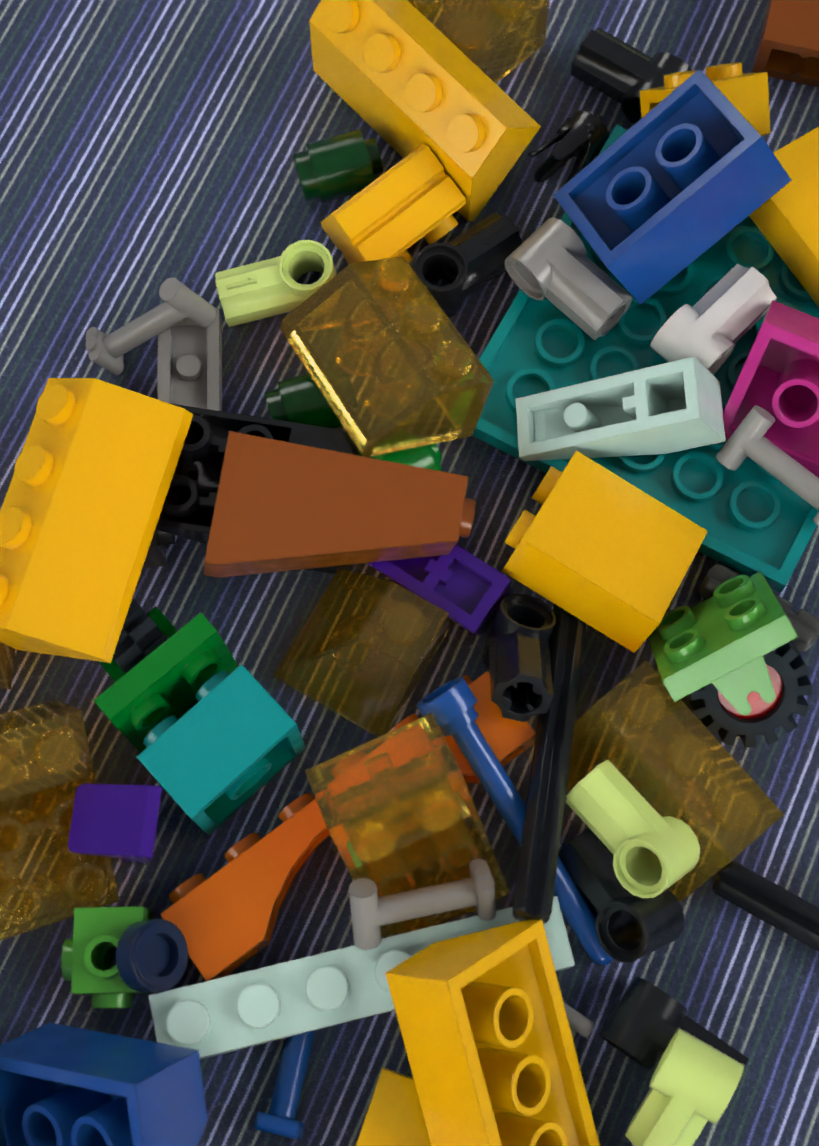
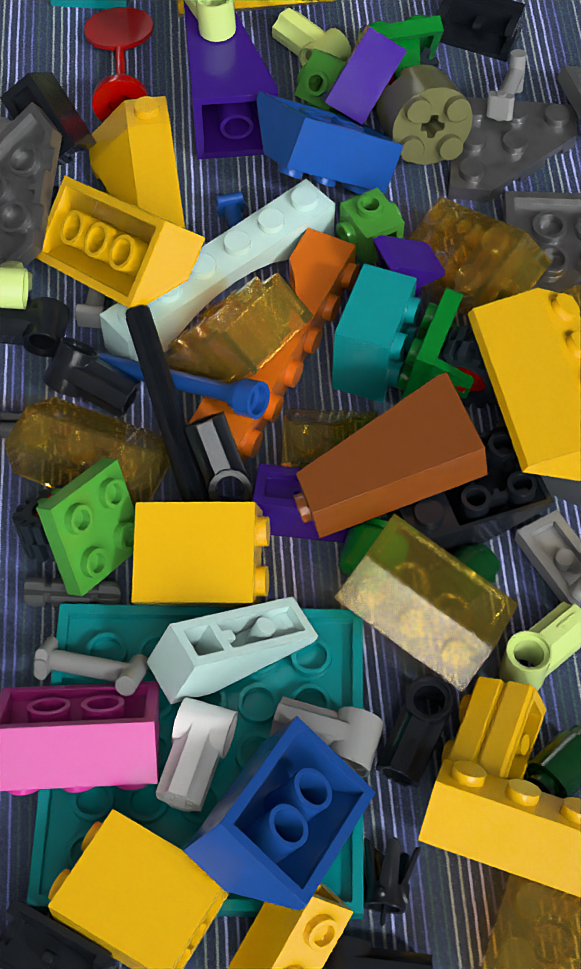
camera: 150 degrees right, 15 degrees down
dark blue tile [116,919,188,992] -> none
light grey piece [348,859,496,950] -> none
yellowish green piece [565,760,700,898] -> none

